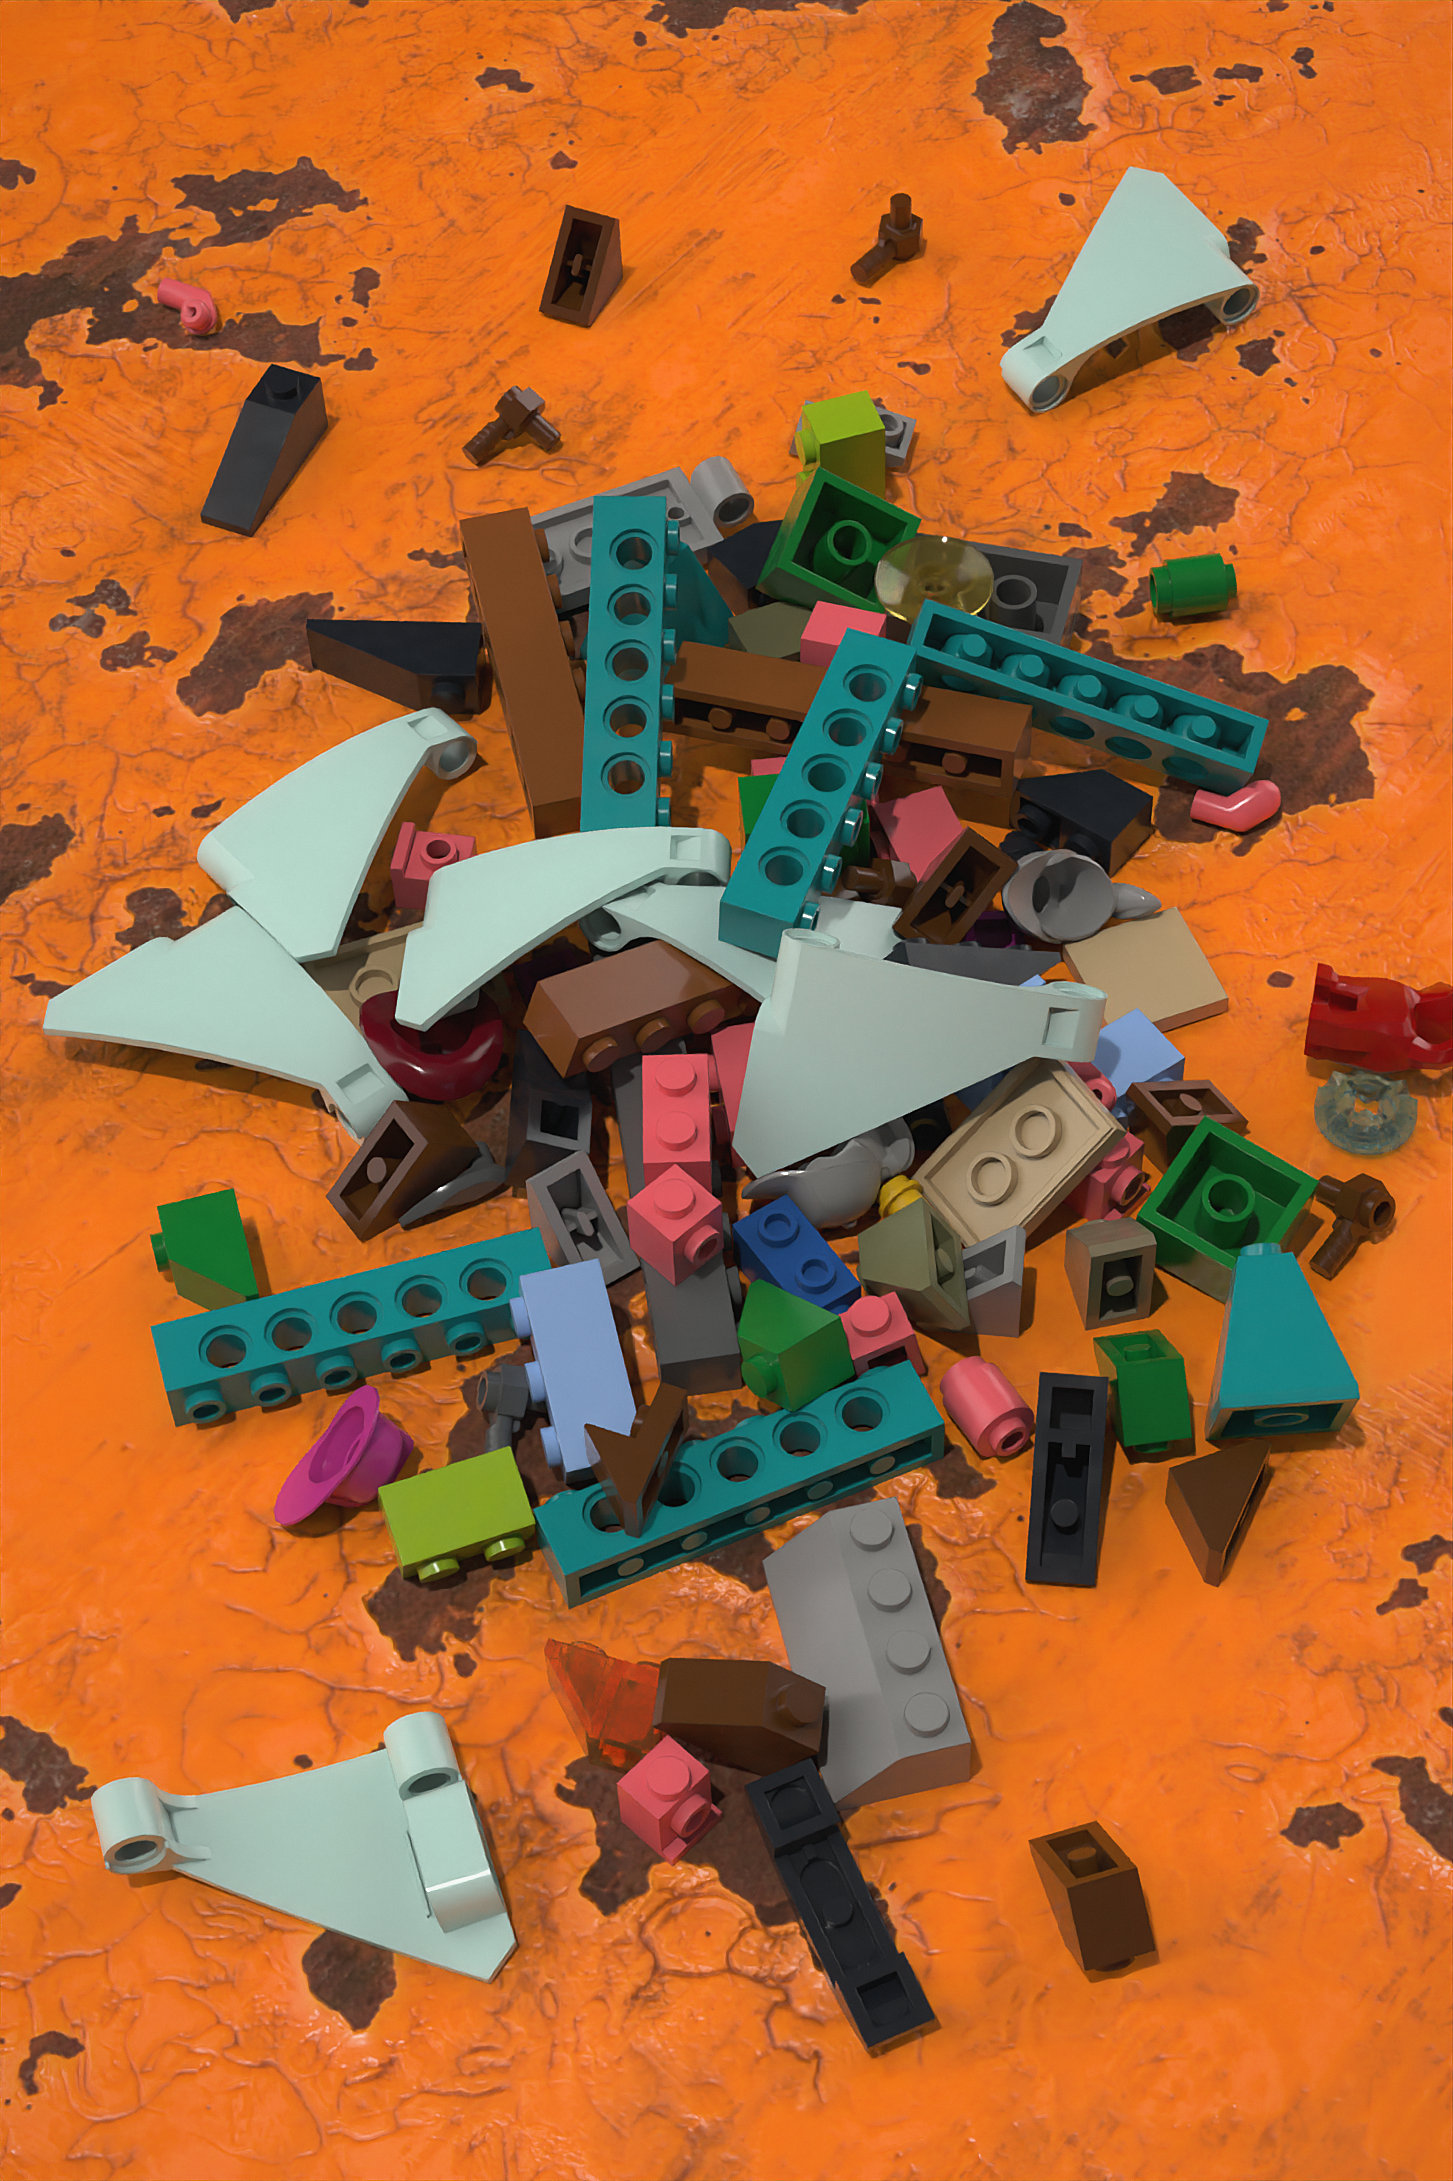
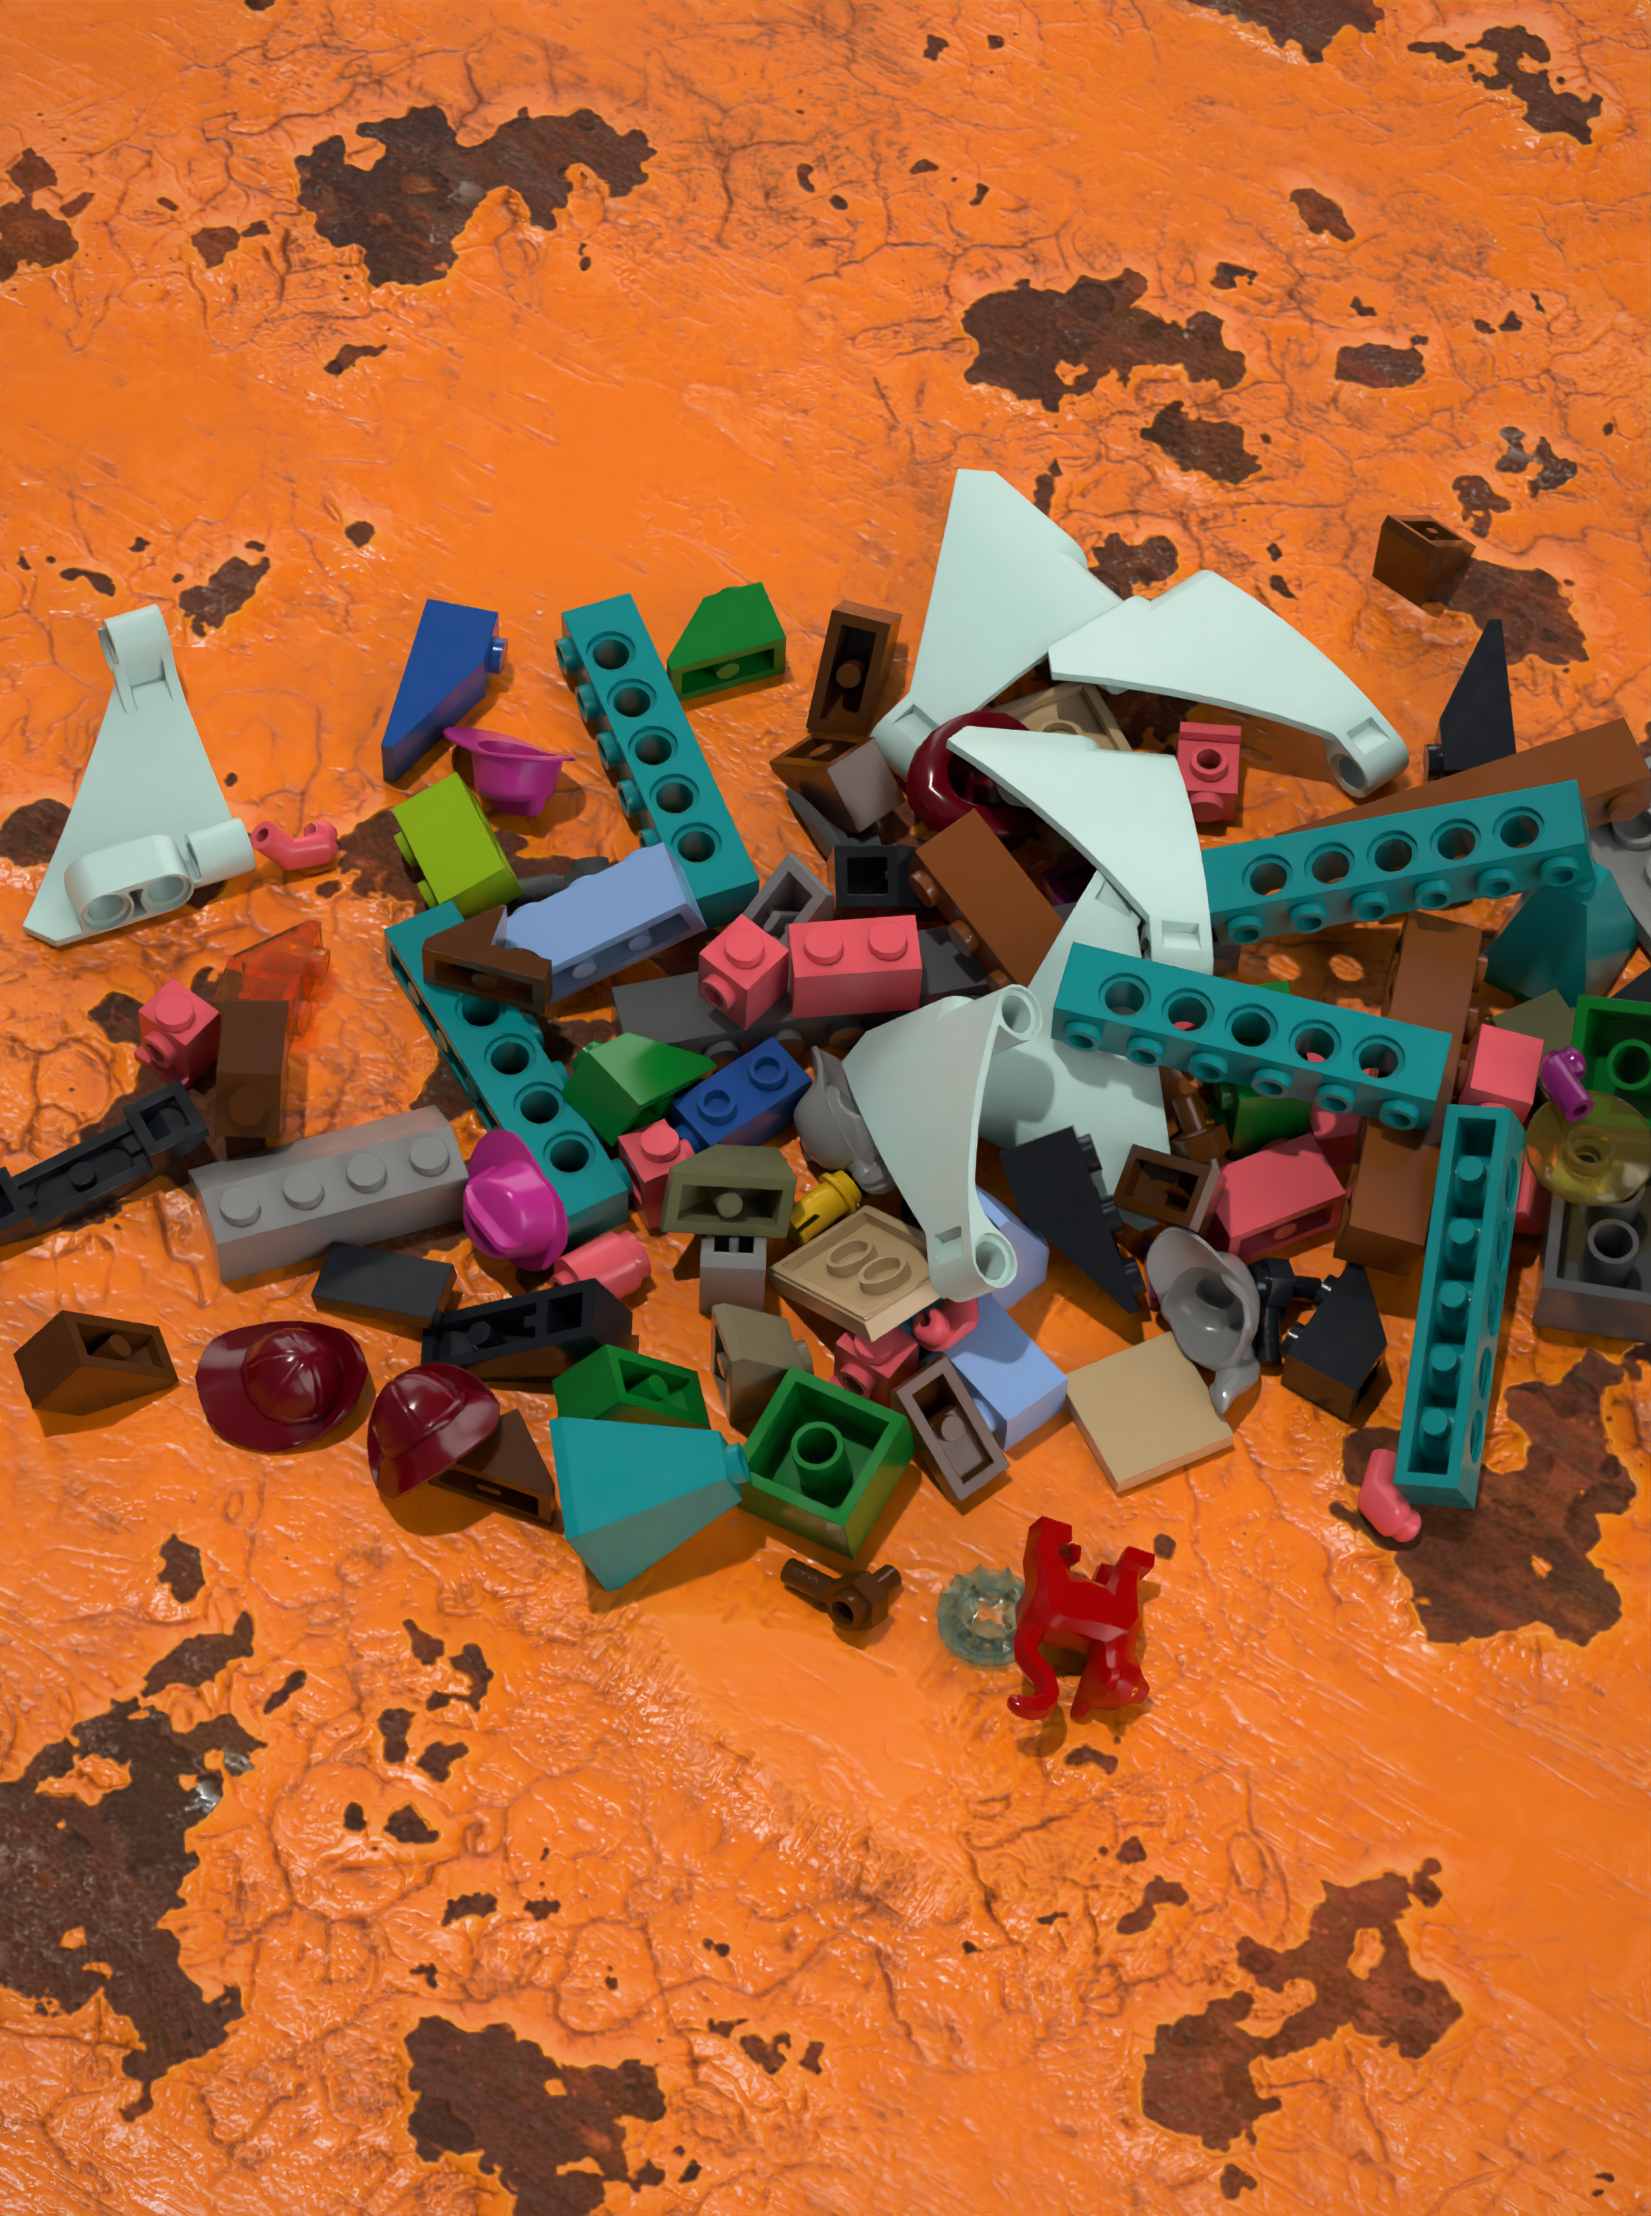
camera: 80 degrees right, 5 degrees up
none -> dark red hat [195,1321,369,1452]
none -> coral arm [250,820,339,871]
none -> black tile [311,1241,457,1331]
none -> dark red hat [367,1362,500,1499]
none -> blue slope [381,598,508,782]
none -> dark pink piece [462,1129,568,1272]
none -> reddish brown slope [806,600,903,736]
none -> reddish brown slope [1372,515,1476,608]
none -> magenta arm [1540,1046,1594,1122]

